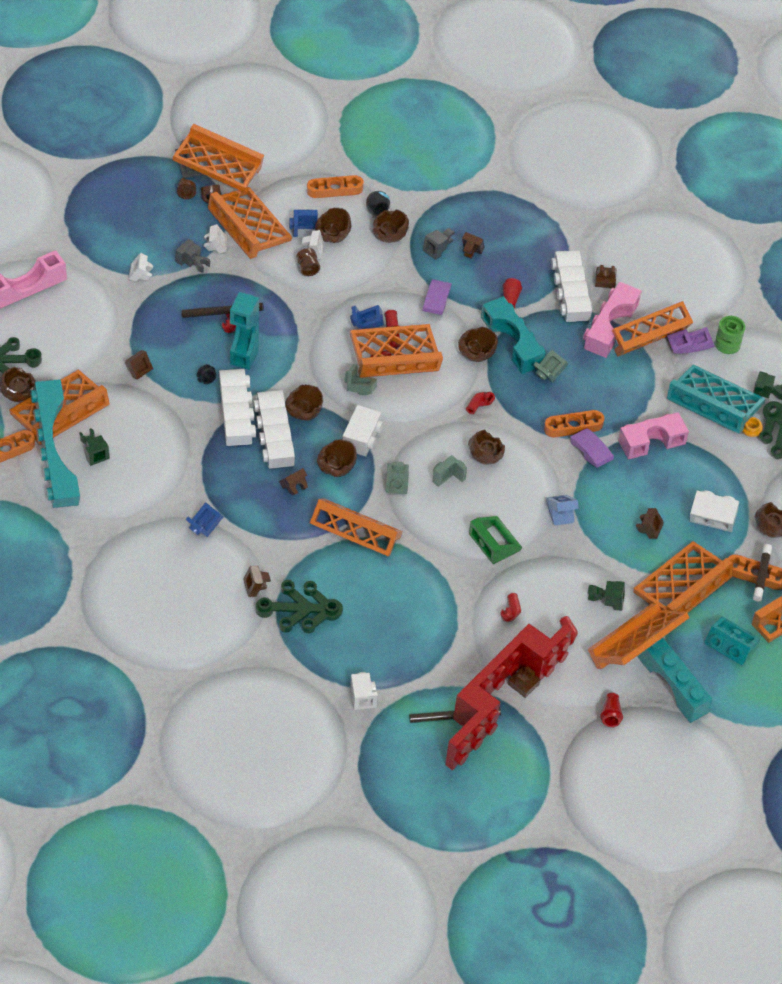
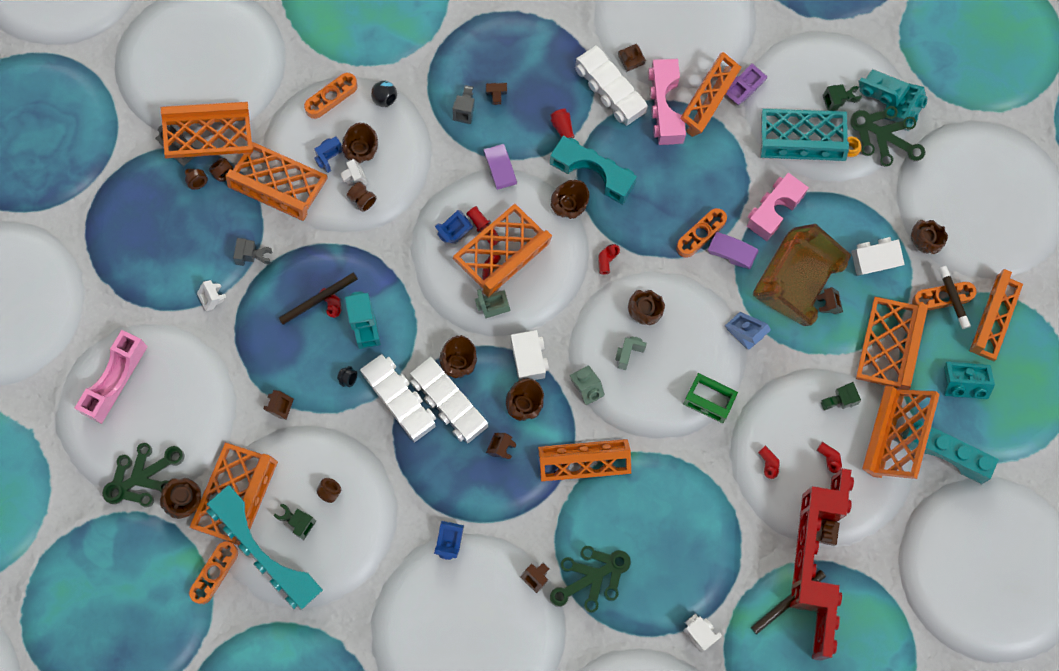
camera: 30 degrees left, 20 degrees up
white tile [204,224,227,254] -> none
reddish brown hair [372,209,409,243] -> none
sand green bracket [533,350,568,383] -> none
red cone [600,693,623,727] -> none
bright green wheel [714,315,746,354] -> none
none -> reddish brown tile [316,478,342,503]
none -> clear orange windscreen [753,224,851,326]

